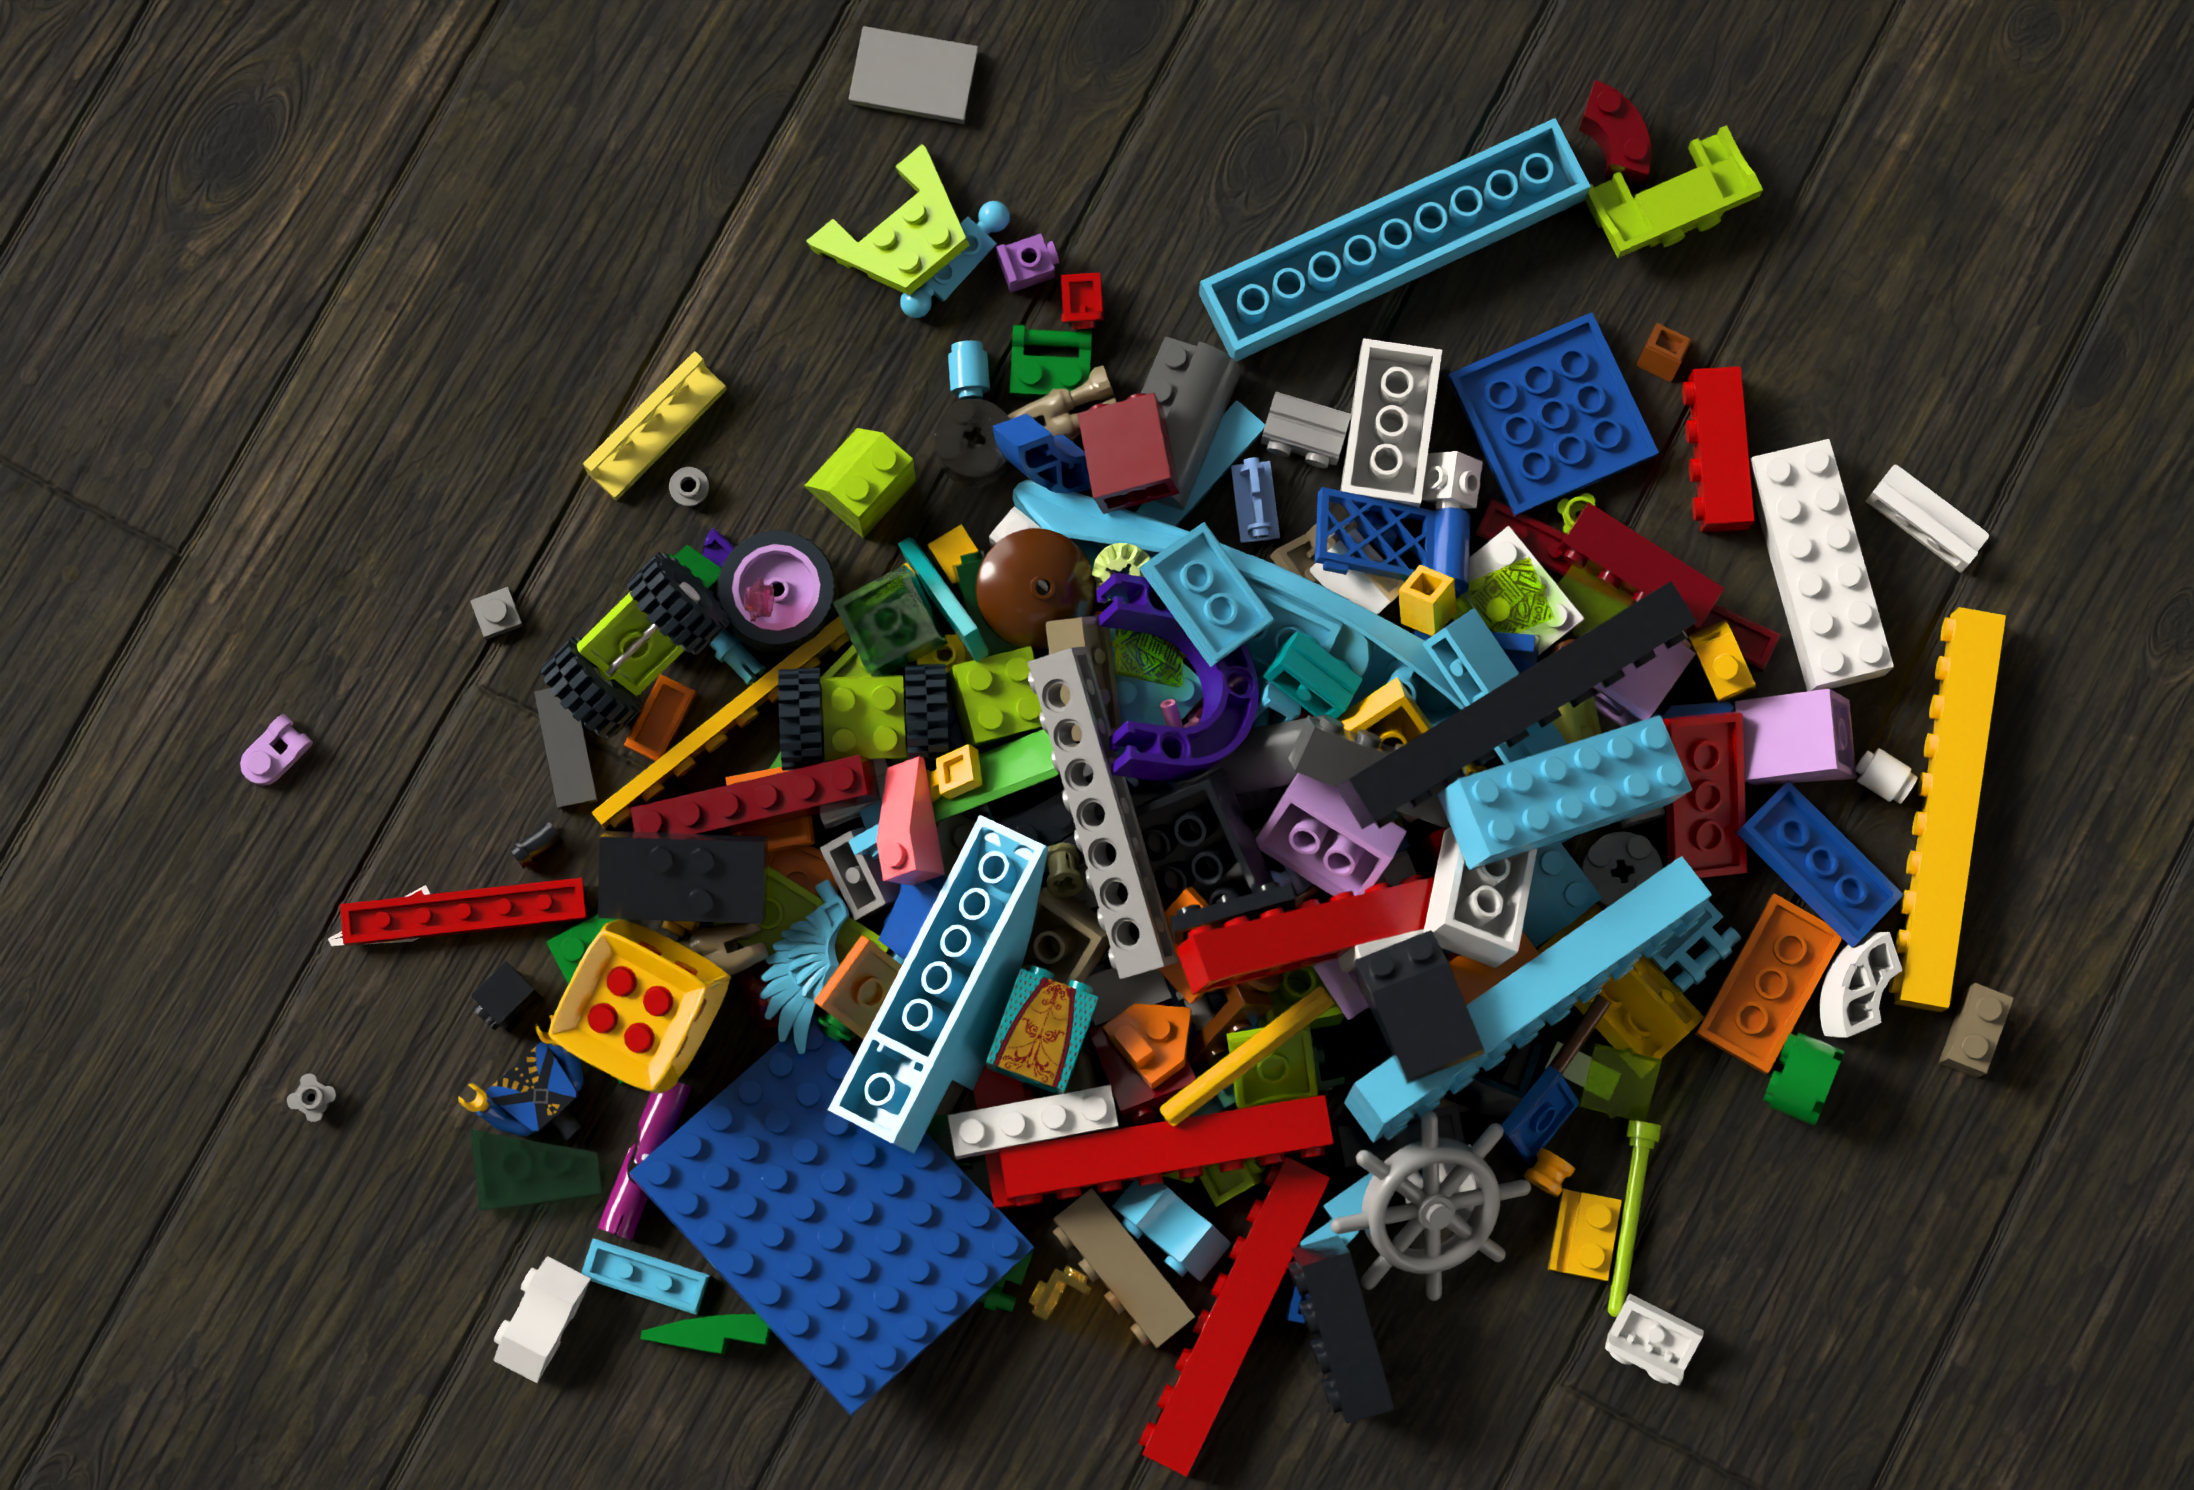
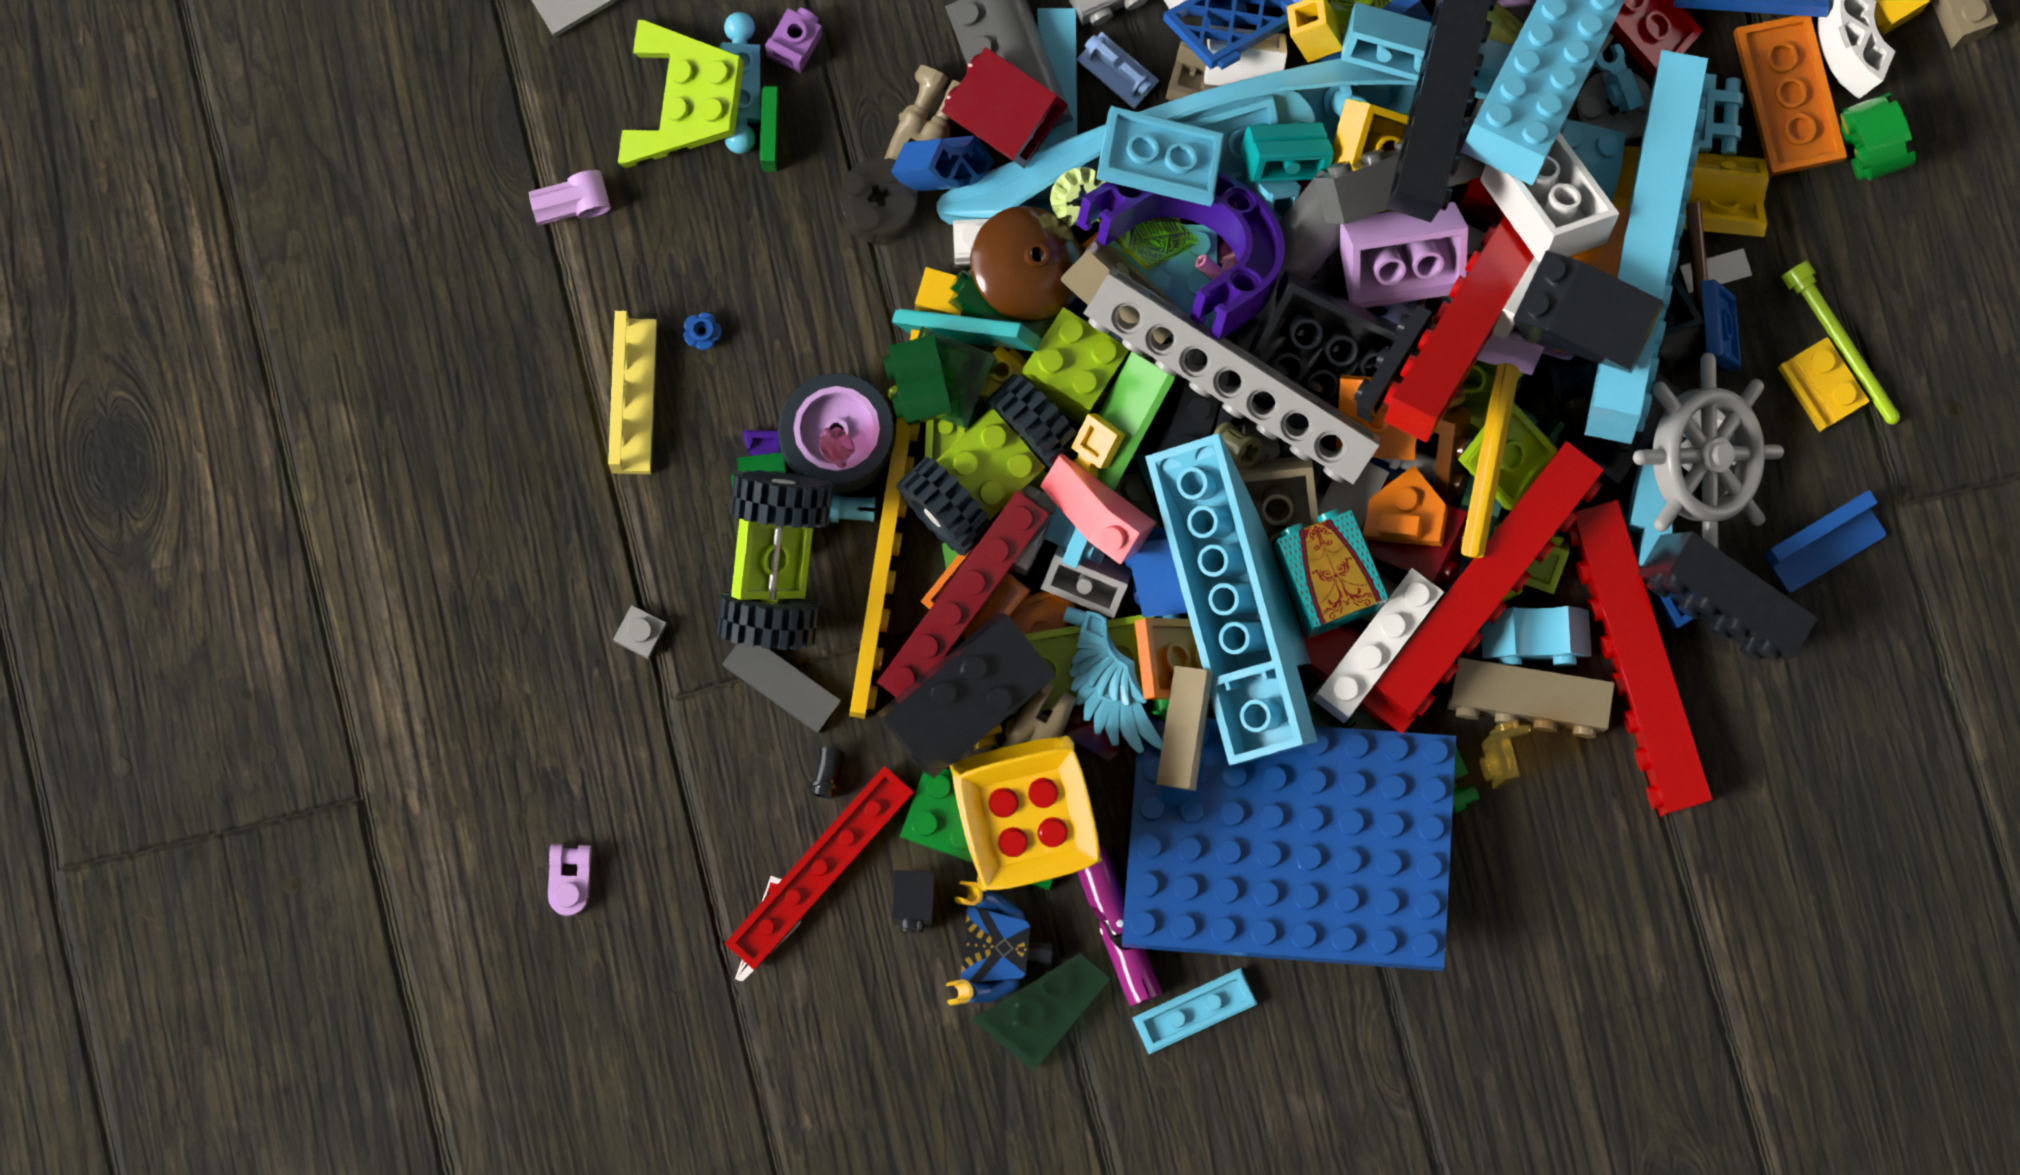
camera: 45 degrees left, 0 degrees up
light grey plate [287,1074,336,1122] -> none
white brick [493,1256,591,1383] -> none
orange tile [624,674,697,761] -> none
green slope [640,1314,771,1355] -> none
light grey plate [669,467,709,507] -> none
lime slope [804,428,916,539] -> none
medium azure brick [948,341,990,401] -> none
green plate [1010,325,1092,398] -> none
red bracket [1061,272,1104,330] -> none
light orange wheel [1523,1148,1575,1197] -> none
clear neon green piece [1580,1043,1661,1122] -> none
white bracket [1605,1294,1704,1386] -> none
none -> lavender piece [528,170,611,226]
none -> blue plate [683,312,722,350]
none -> green tile [760,86,779,172]
none -> dark green brick [883,335,955,425]
none -> dark tan panel [1156,666,1213,791]
none -> medium azure plate [1594,43,1644,112]
none -> blue panel [1763,490,1886,594]

